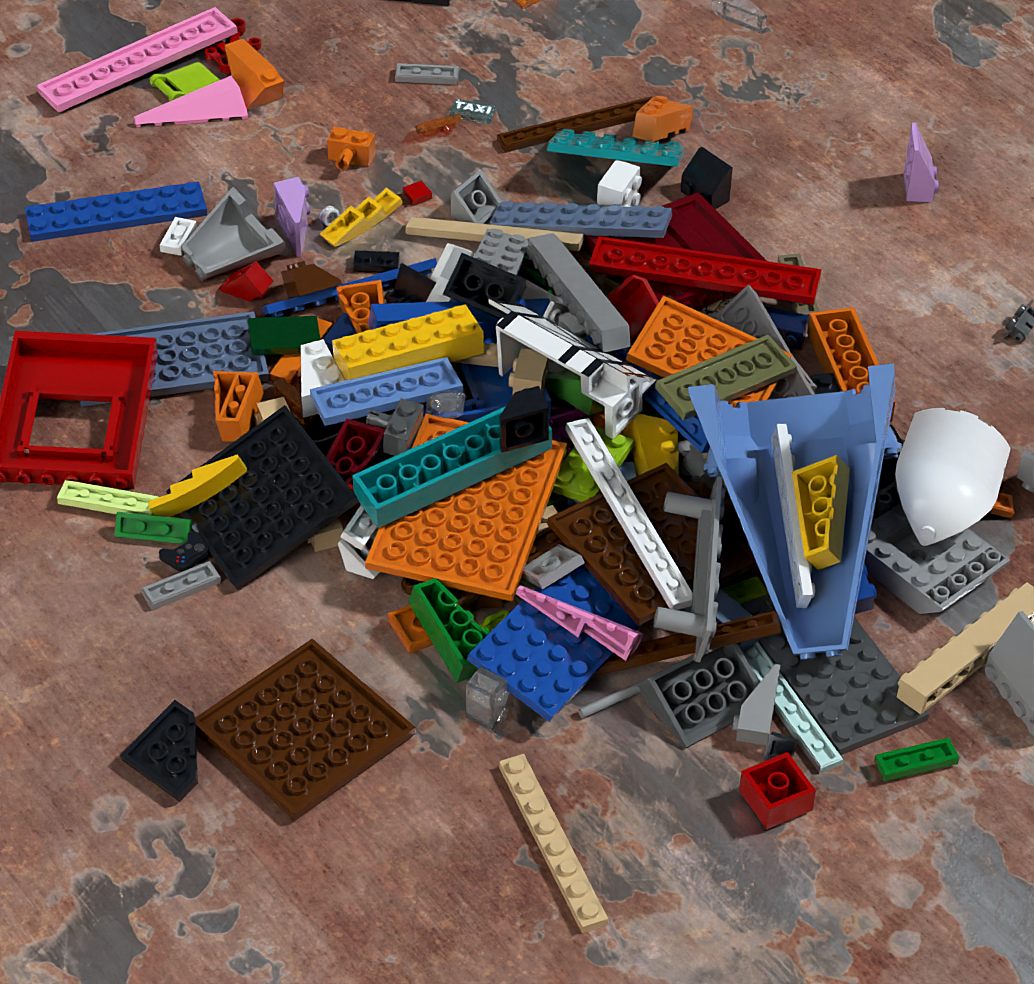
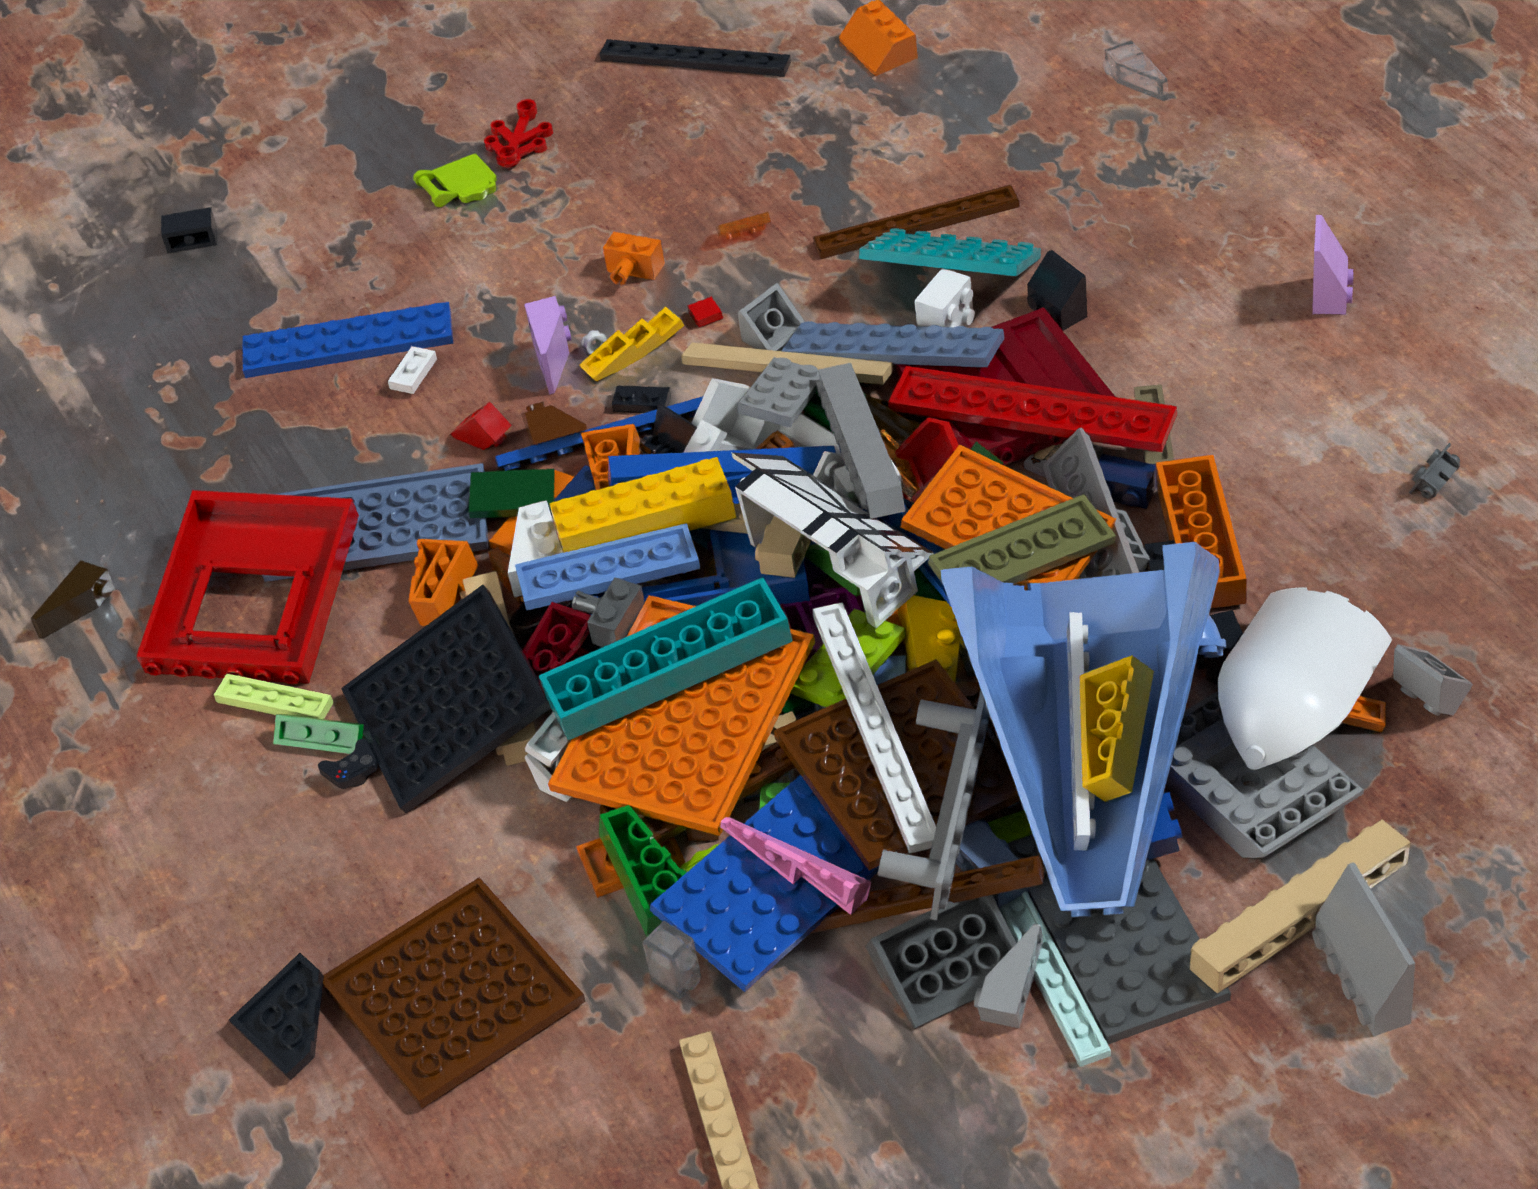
camera: 15 degrees right, 0 degrees up
bright pink plate [36,7,238,112] -> none
bright pink wedge [134,76,249,128] -> none
light grey tile [141,561,221,611] -> none
yellow slope [148,454,247,517] -> none
light grey cone [181,187,286,281] -> none
orange wedge [224,39,284,111] -> none
light grey tile [395,63,459,85] -> none
clear hat [426,390,465,418] -> none
black slope [443,253,527,319] -> none
clear light blue tile [450,99,496,124] -> none
black slope [499,386,549,453] -> none
light grey tile [521,544,585,589] -> none
light grey bar [578,679,646,718] -> none
orange wedge [632,96,694,142] -> none
red brick [739,752,816,830] -> none
black tile [763,731,798,760] -> none
green plate [874,738,960,782] -> none

